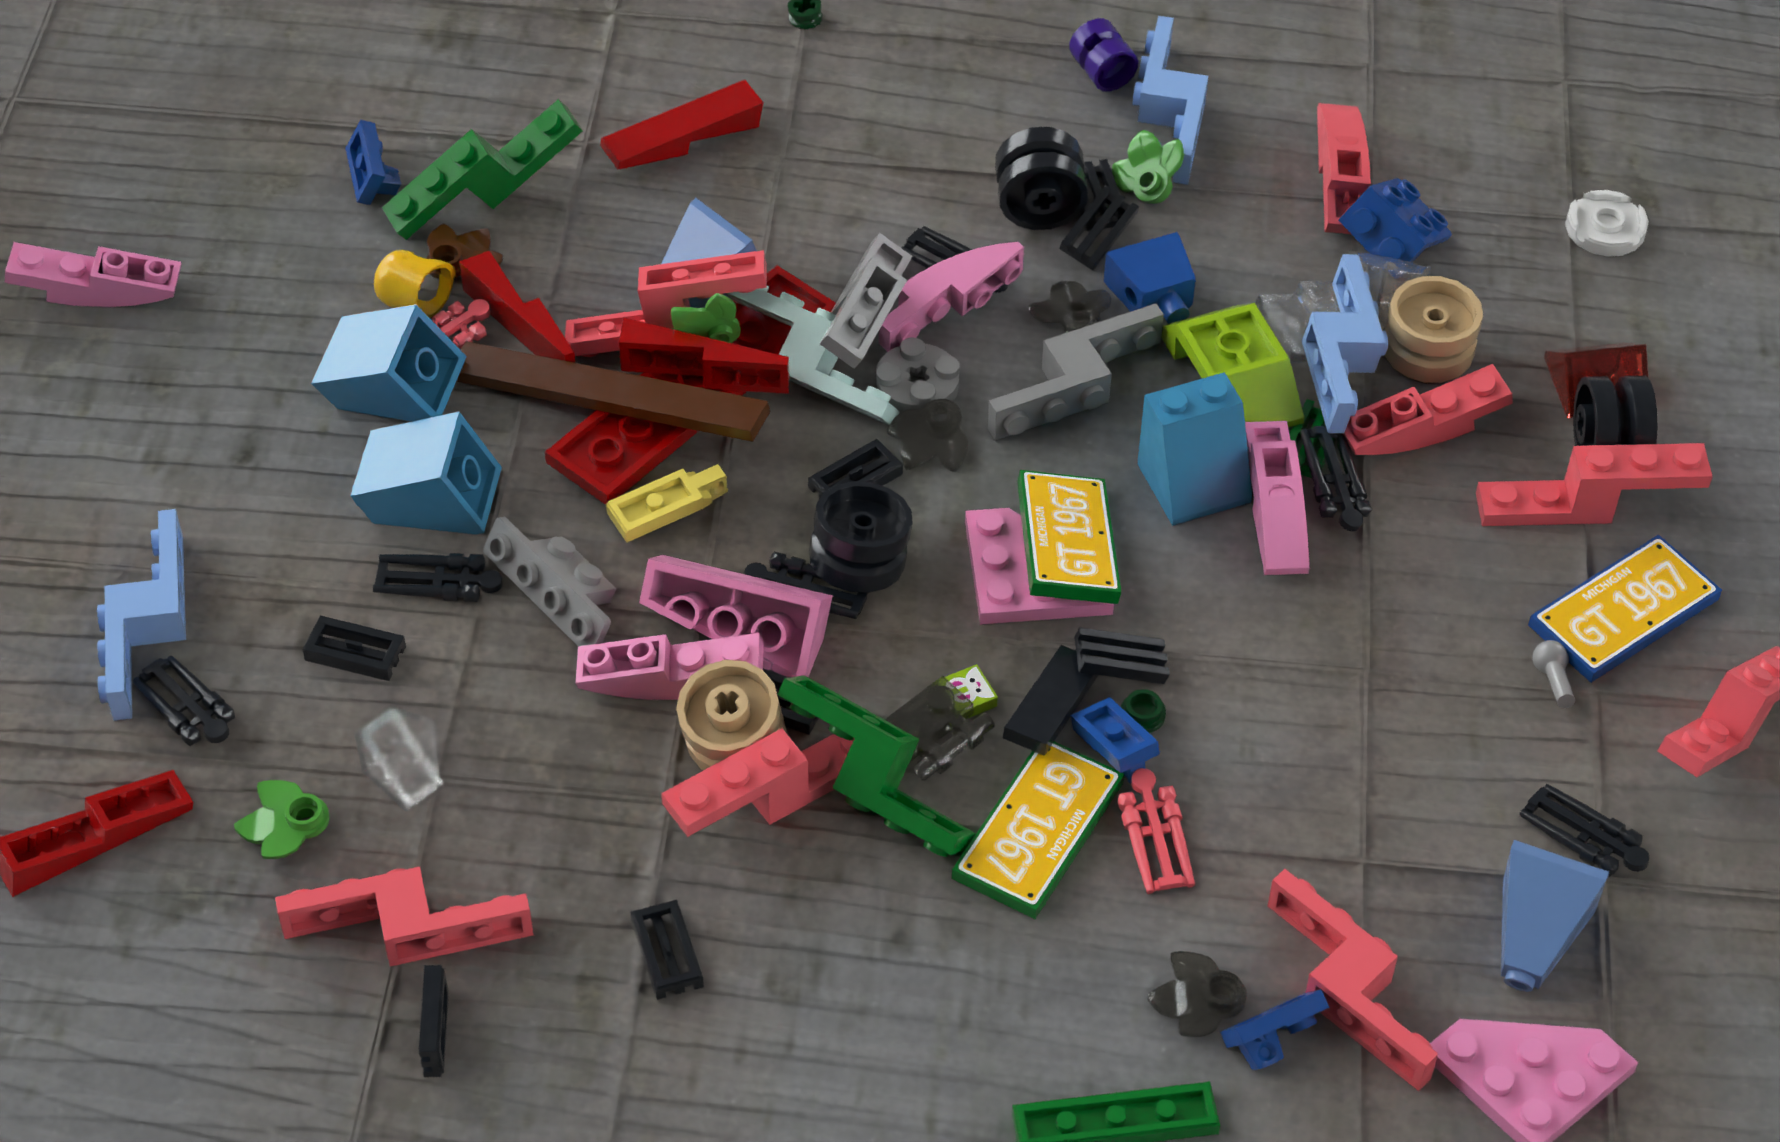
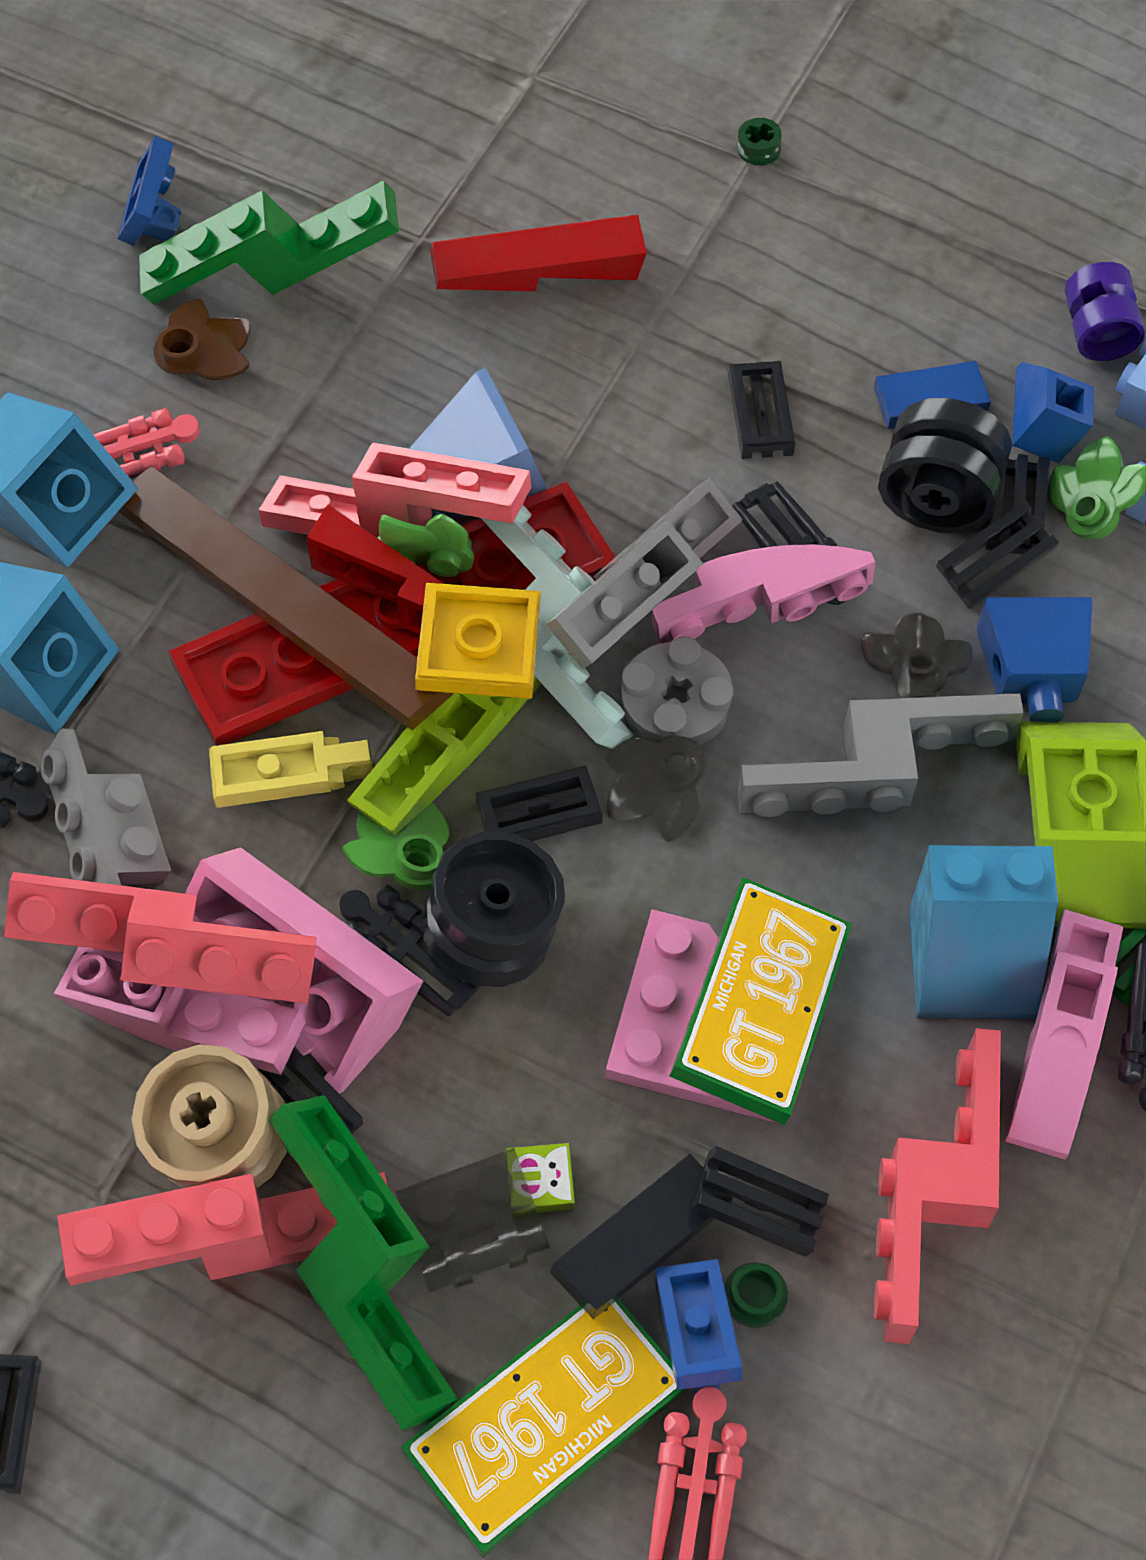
camera: 20 degrees right, 10 degrees up
yellow helmet [374,250,456,318] -> none
red slope [459,250,575,363] -> none
none -> coral bracket [4,872,317,1003]
none -> bright green plate [342,803,450,890]
none -> lime slope [348,675,541,836]
none -> yellow tile [415,583,541,699]
none -> black tile [728,361,795,459]
none -> blue tile [874,361,991,429]
none -> coral bracket [874,1028,1001,1344]
none -> blue slope [1012,362,1094,464]

